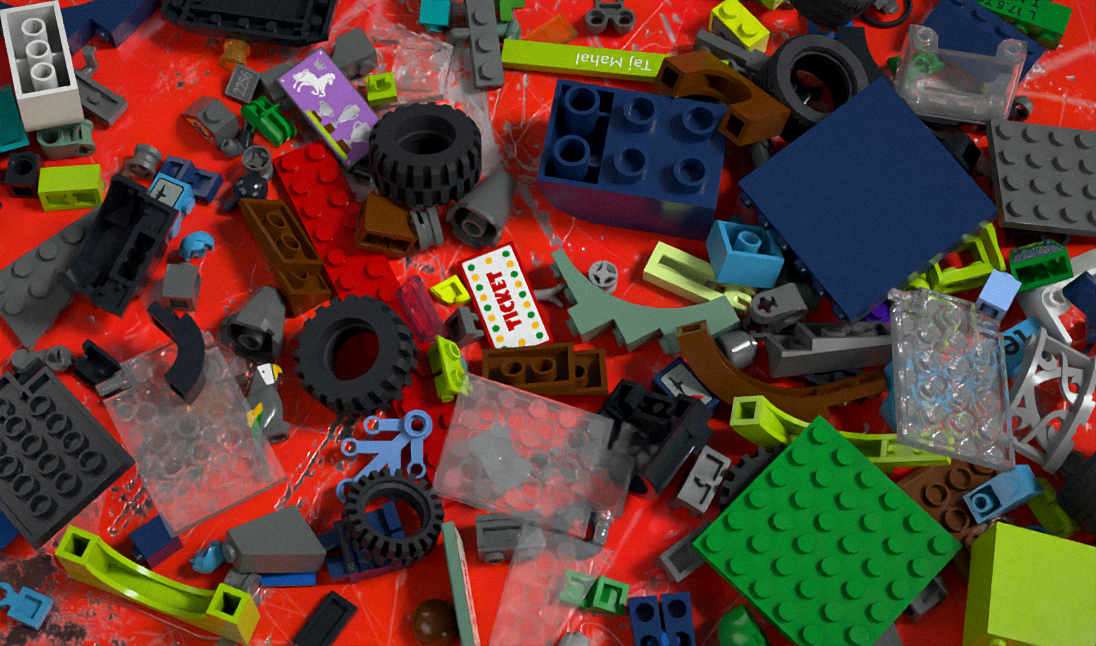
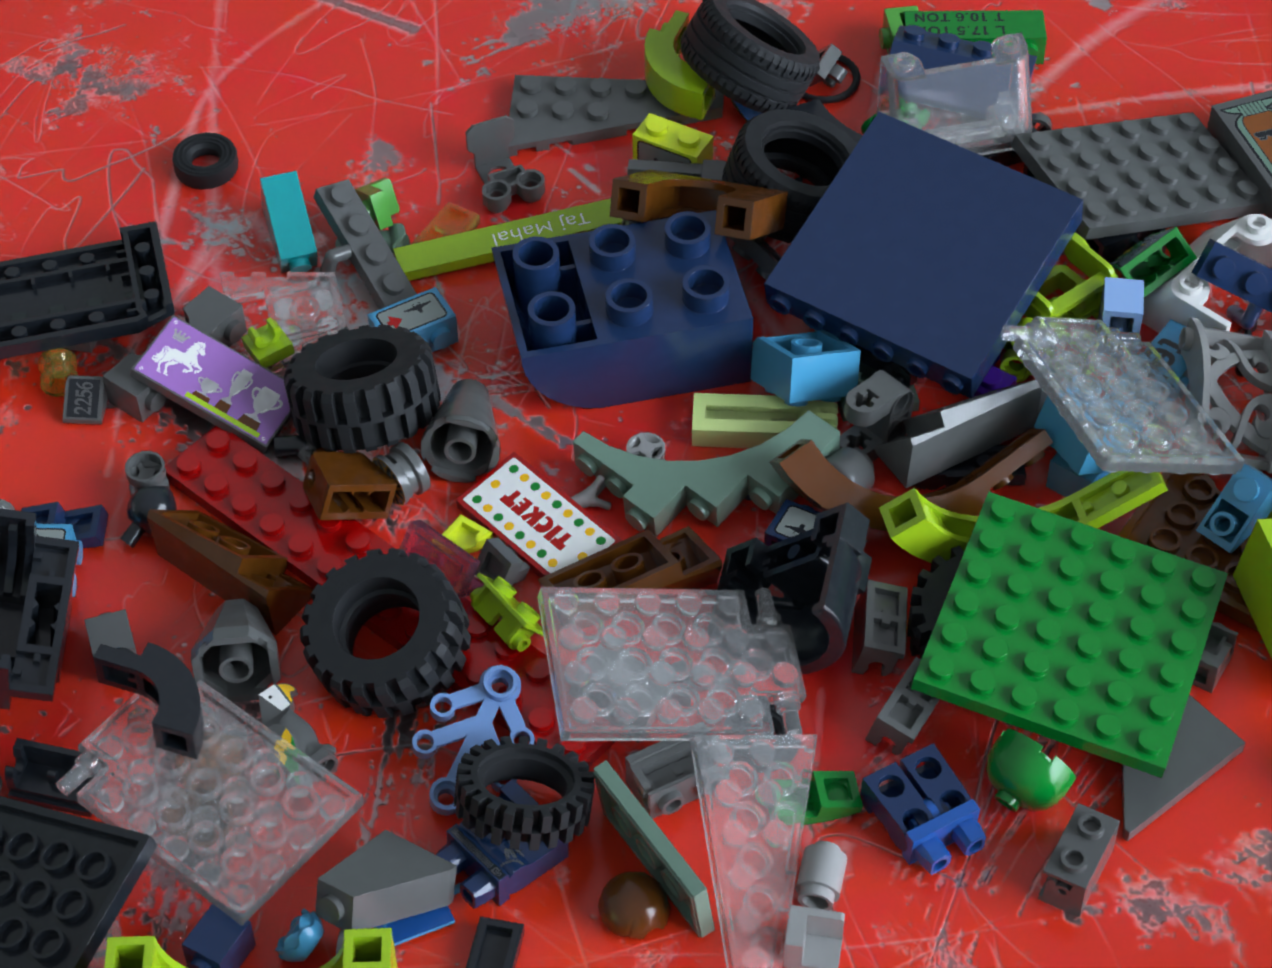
camera: 20 degrees left, 15 degrees down
dark azure plate [179,231,215,262] -> none
dark grey slope [181,96,240,151] -> none
arm [220,122,255,158] -> none
green arm [240,96,297,148] -> none
none -> brick [367,287,459,352]

